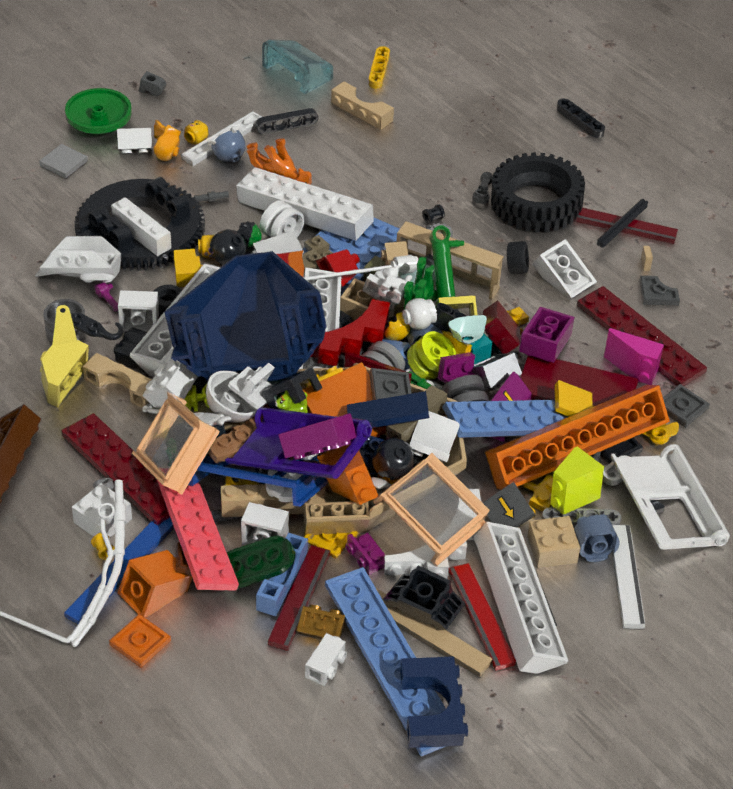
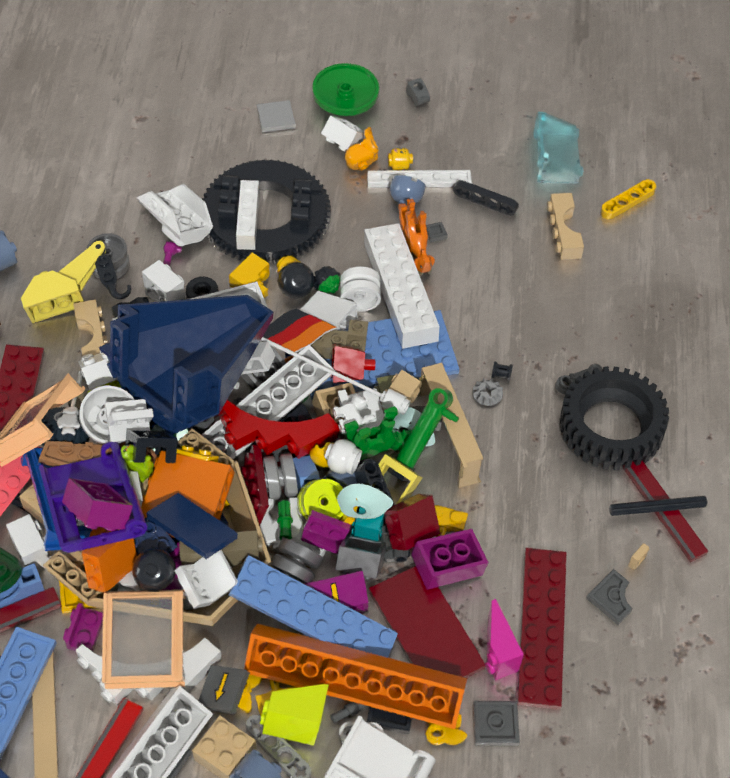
camera: 45 degrees right, 10 degrees up
dark grey bar [194,191,229,202] -> none
dark grey tile [369,368,412,400] -> none
black slope [383,565,465,630] -> none
black tyre [507,241,529,274] -> none
white slope [532,239,597,299] -> none
yellow tile [555,380,593,417] -> none

